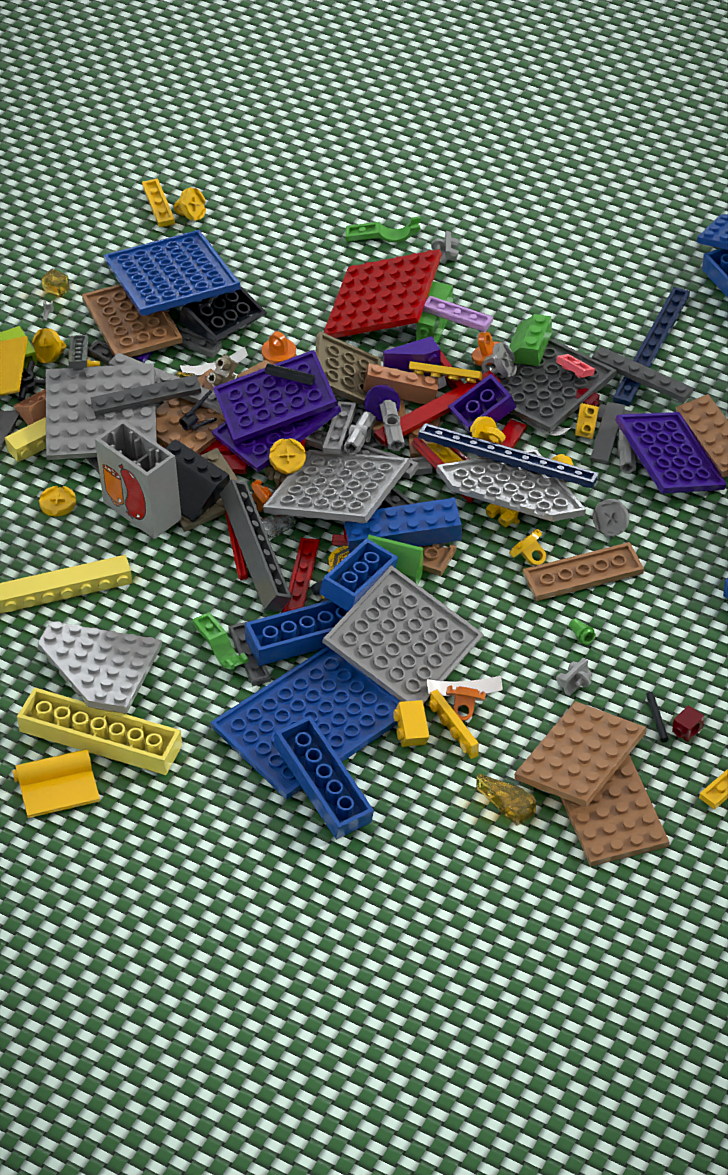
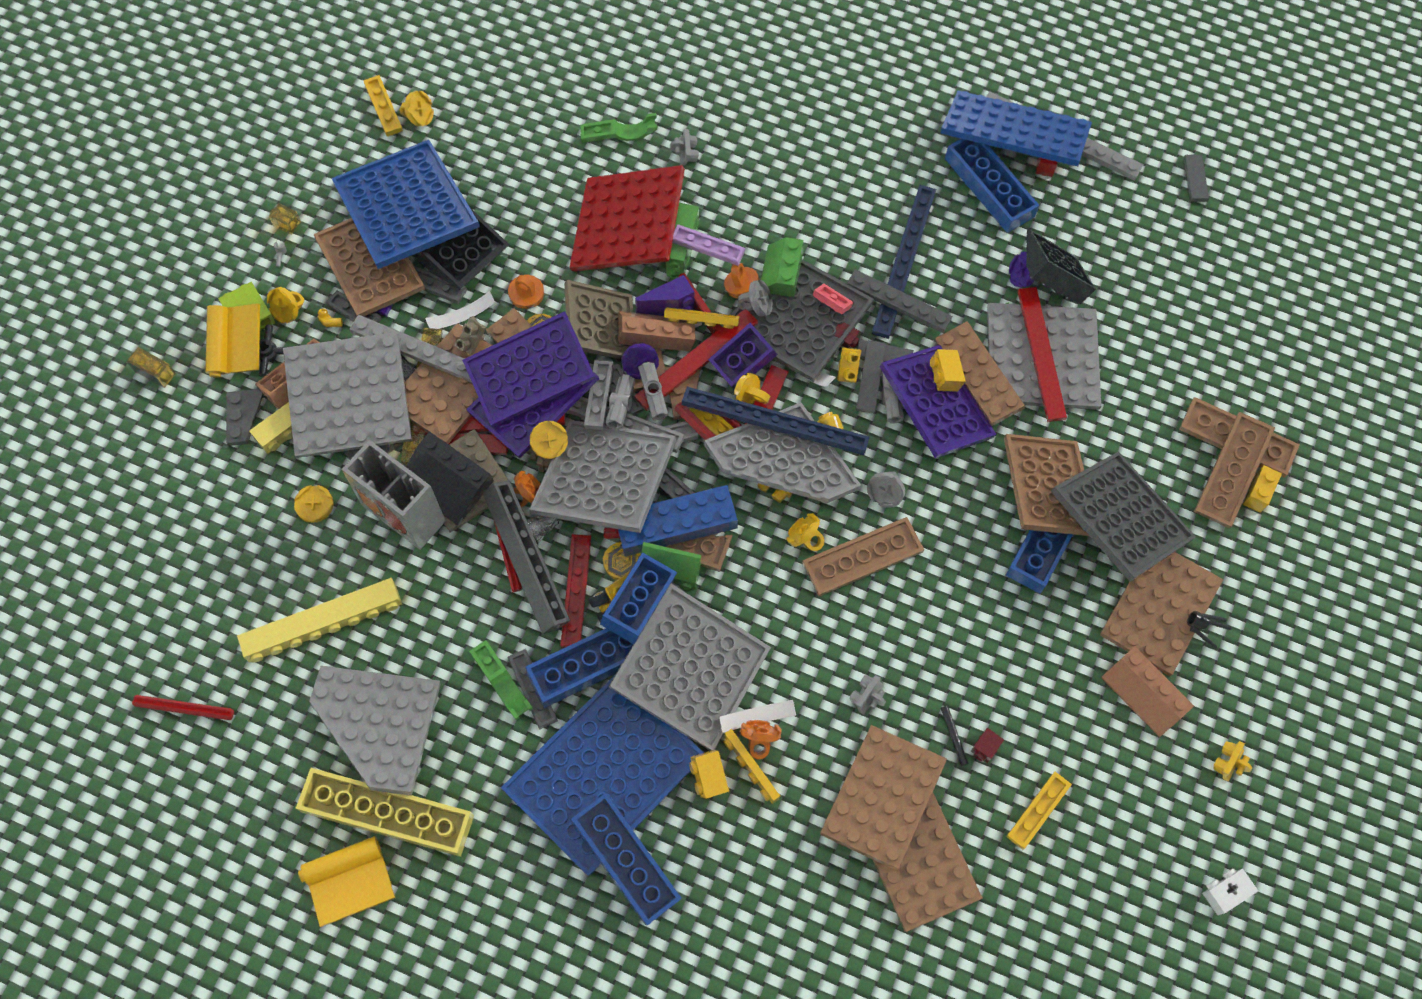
camera: 10 degrees left, 20 degrees up
dark grey plate [68,335,89,371] -> none
dark grey plate [90,375,201,416] -> none
black plant [179,390,217,431] -> none
black axle [265,363,316,385] -> none
clear yellow slope [476,774,536,826] -> none
bright green cone [569,618,596,644] -> none
none -> yellow brick [930,349,966,392]

